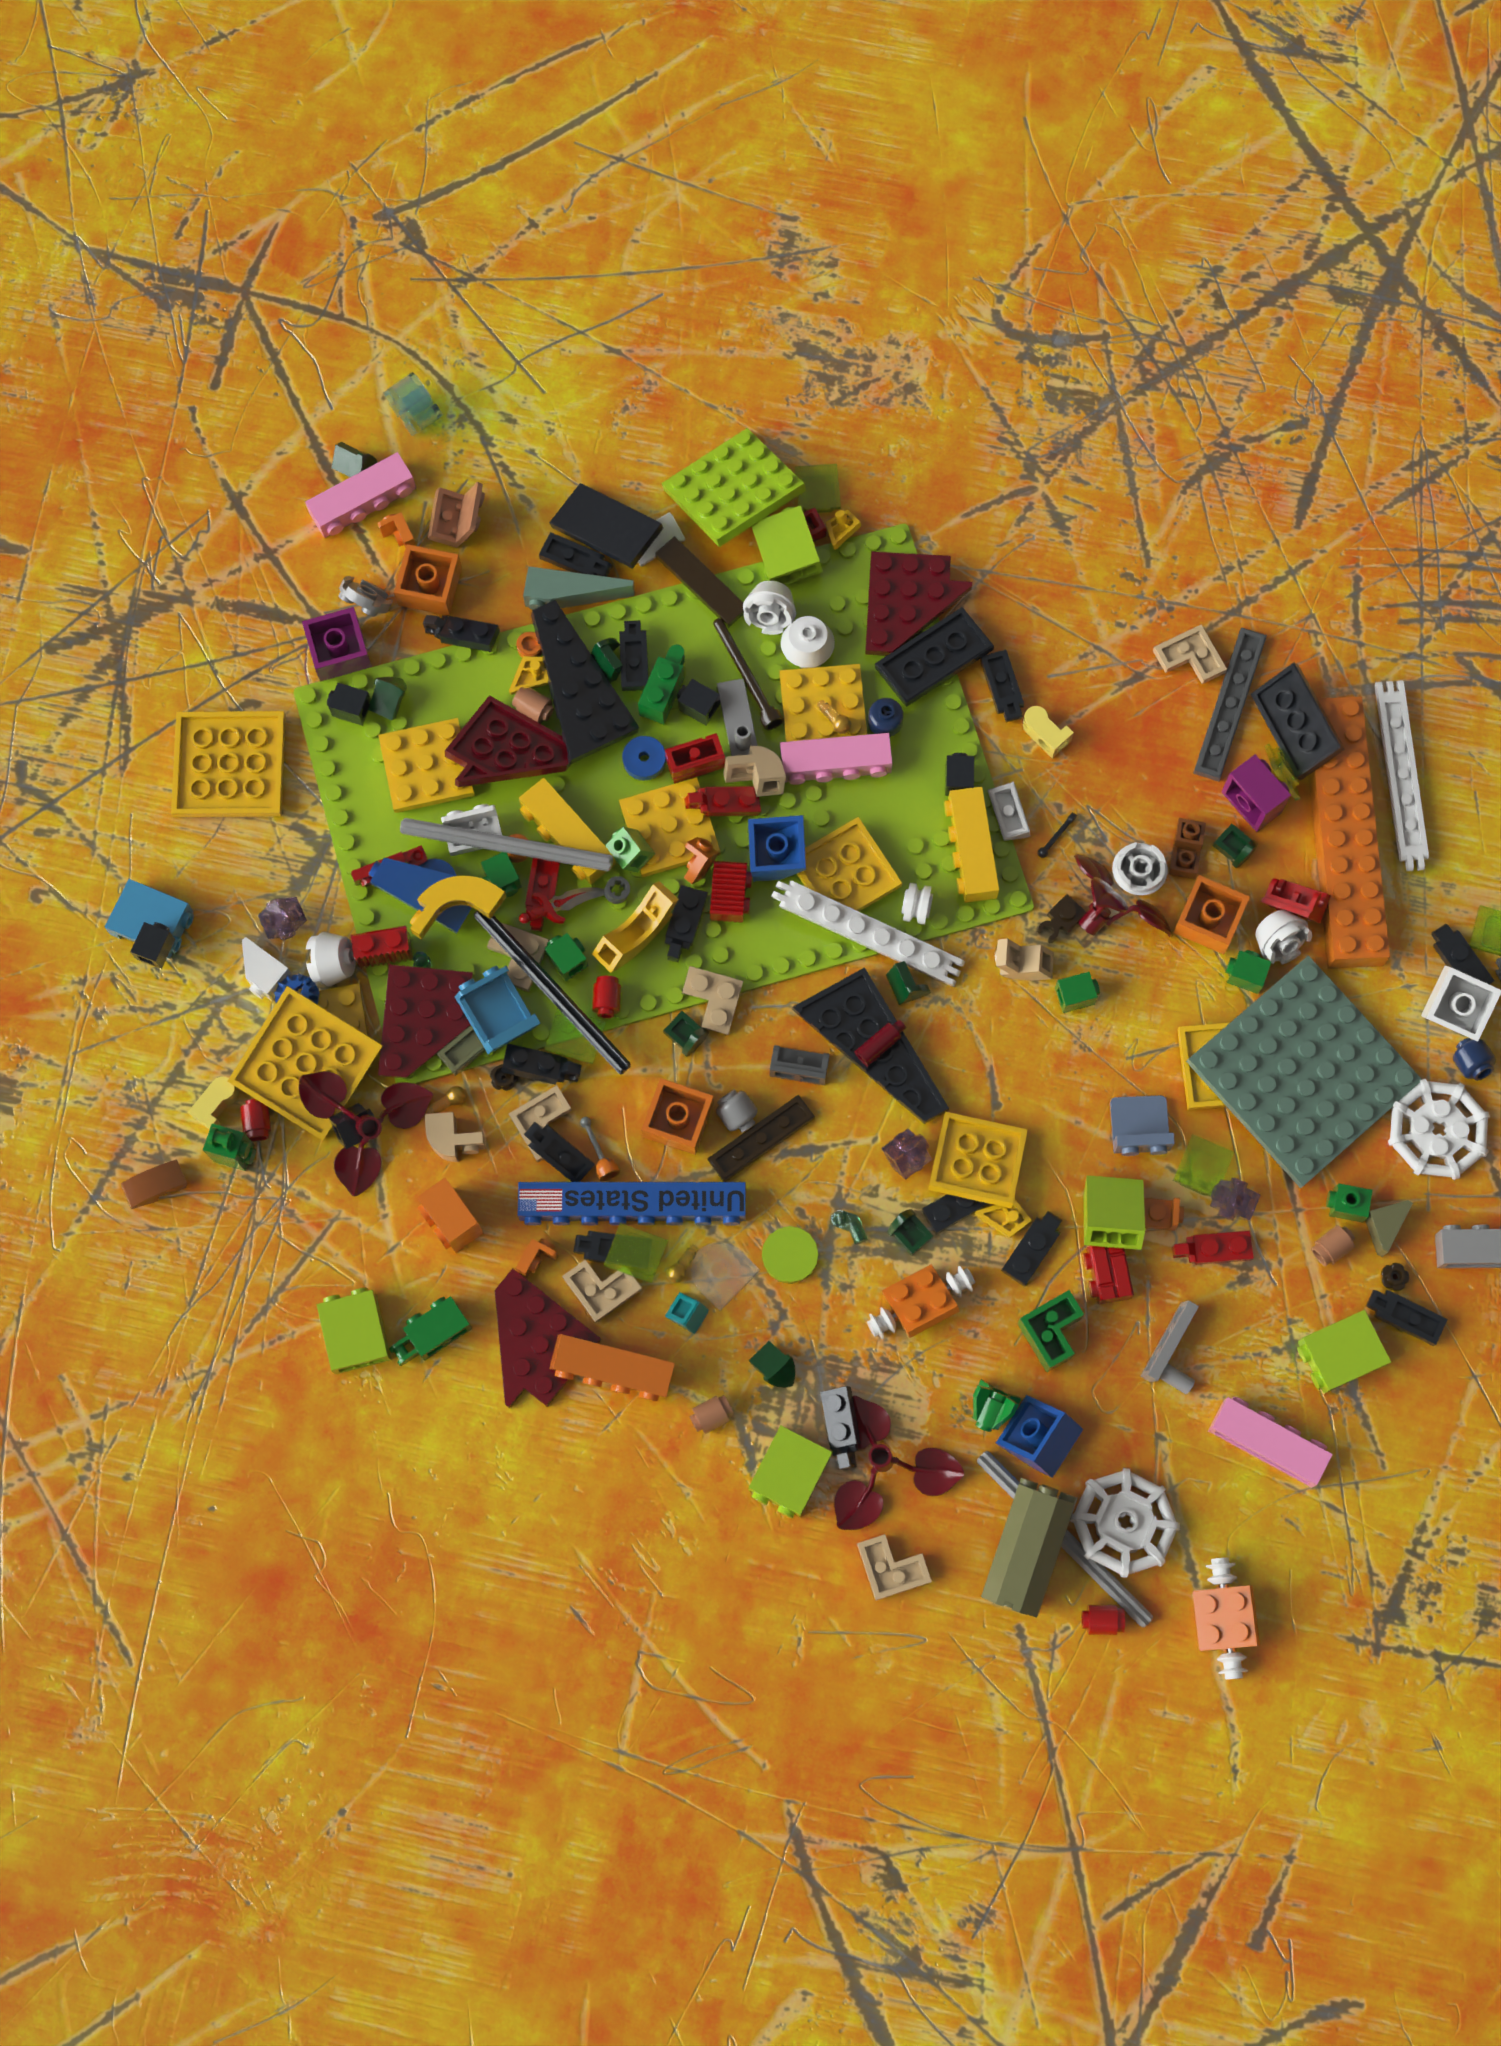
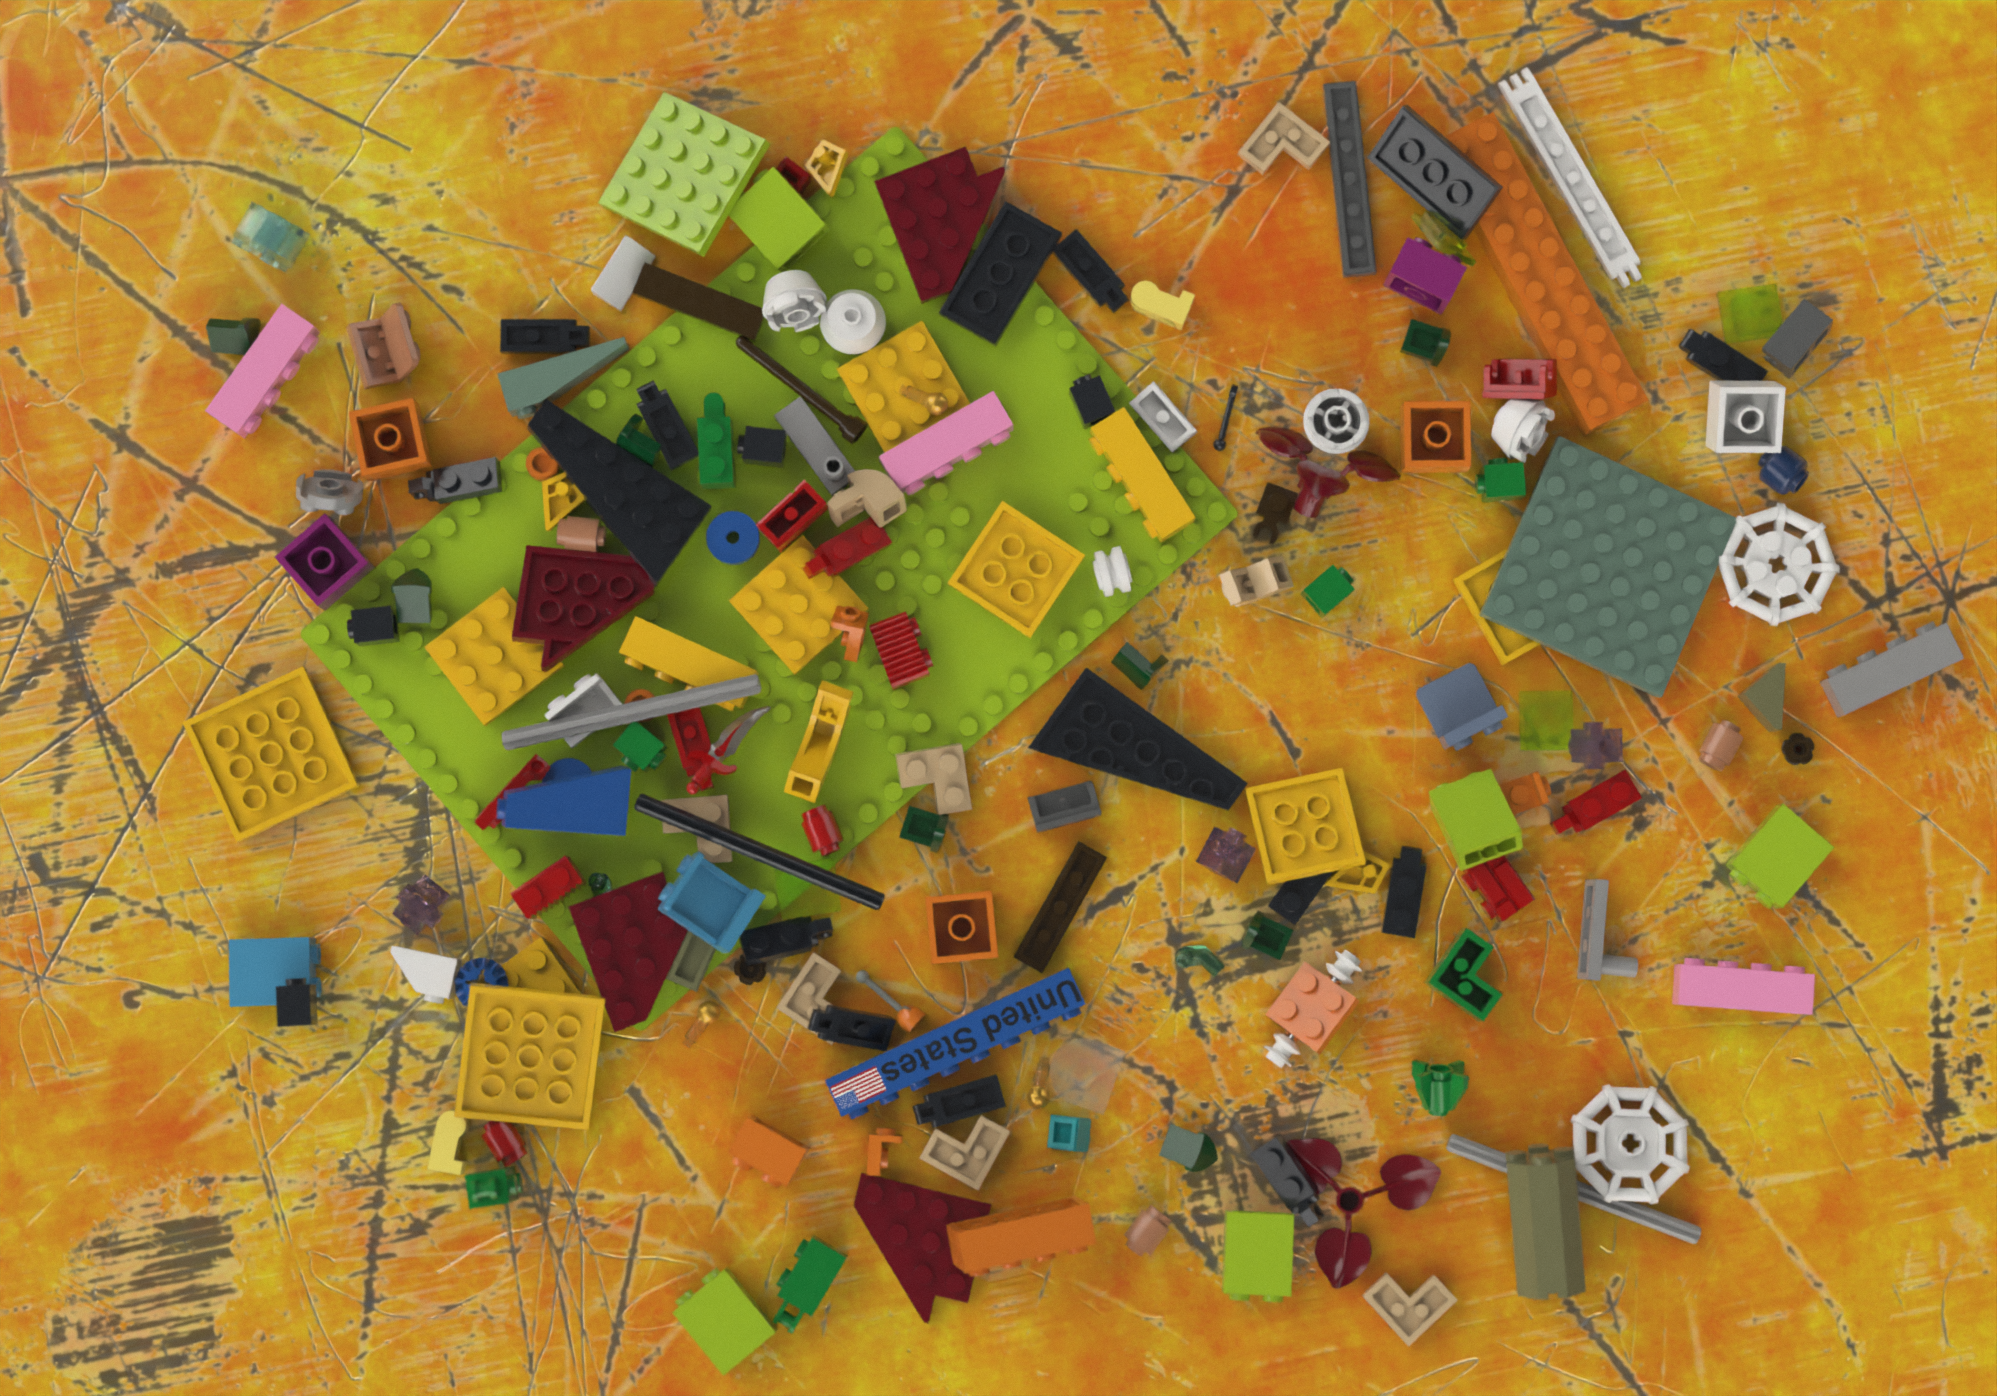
camera: 25 degrees left, 10 degrees up
dark orange slope [121,1159,187,1210] -> none
dark red plant [299,1071,433,1196] -> none
white cone [306,932,356,987] -> none
black brick [329,1103,374,1149] -> none
orange bracket [377,512,416,548] -> none
yellow arch [410,876,506,940] -> none
tan brick [425,1112,486,1162] -> none
green brick [545,933,588,981] -> none
black tile [549,483,664,569] -> none
dark grey bush [604,876,630,904] -> none
clear neon green piece [604,1223,668,1283] -> none
bright green brick [605,827,655,873] -> none
black hinge [665,885,708,963] -> none
light grey head [716,1089,757,1132] -> none
blue slope [748,815,806,882] -> none
lime tile [762,1226,818,1284] -> none
white hinge [771,881,965,987] -> none
clear neon green piece [795,464,841,513] -> none
dark red cylinder [854,1020,906,1067] -> none
dark blue head [868,698,904,737] -> none
blue slope [996,1395,1083,1478] -> none
red brick [1081,1605,1125,1635] -> none
dark orange slope [1169,818,1206,880] -> none
orange plate [1193,1558,1260,1680] -> none
green brick [1326,1183,1372,1223] -> none
black hinge [1366,1290,1448,1346] -> none

